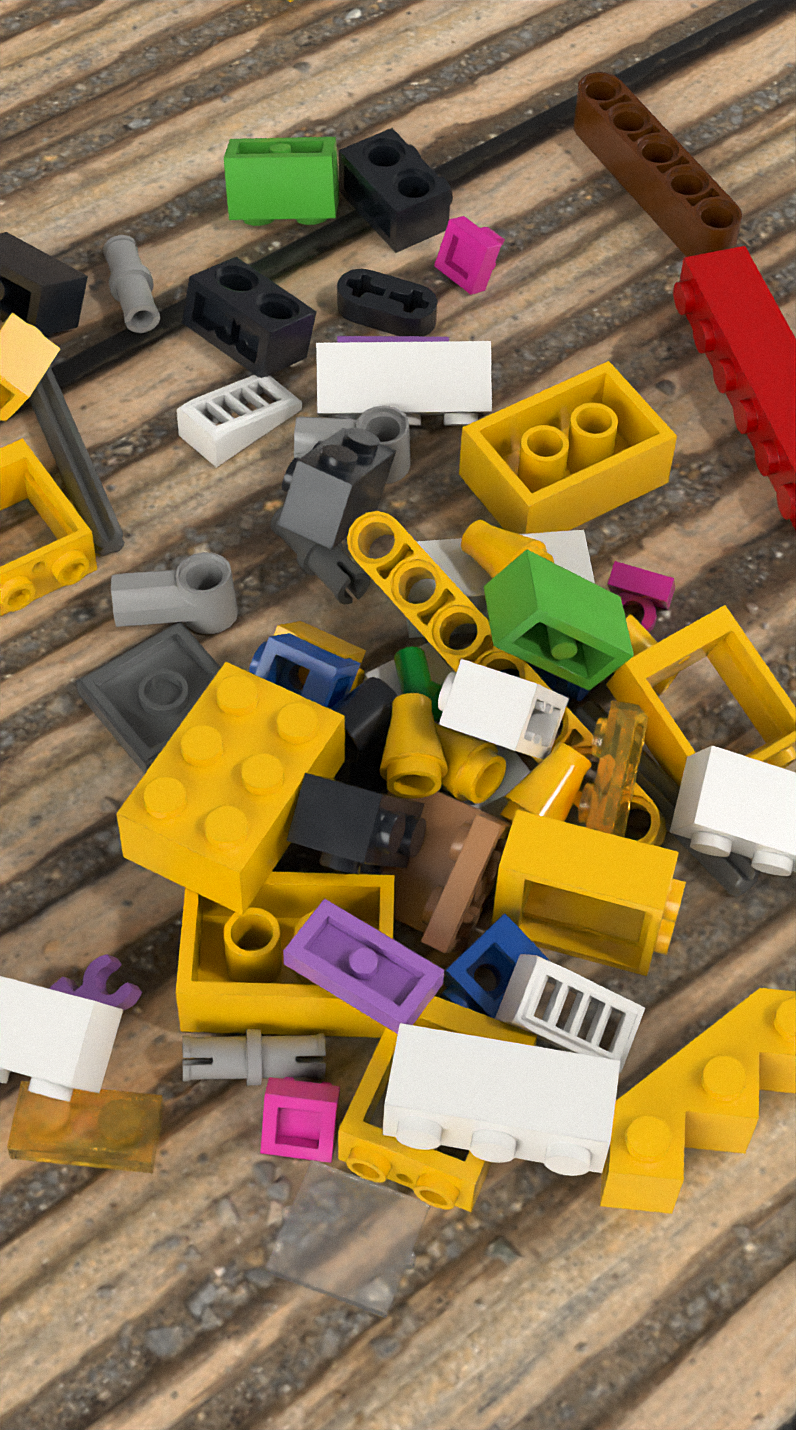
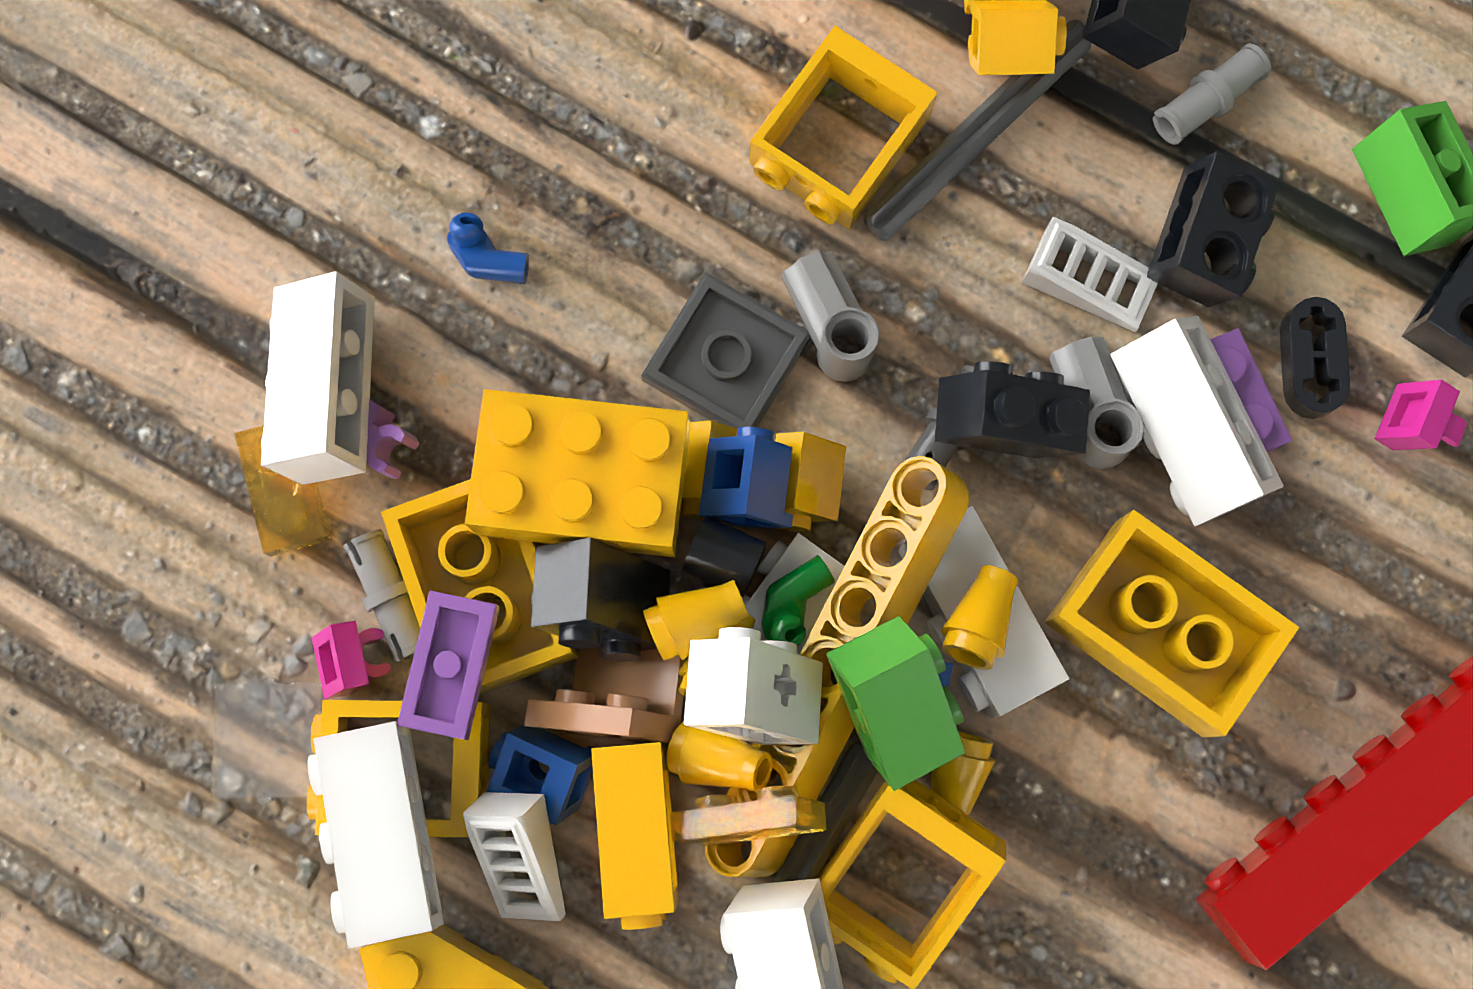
camera: 70 degrees right, 25 degrees up
dark pink tile [607,561,676,632] -> none

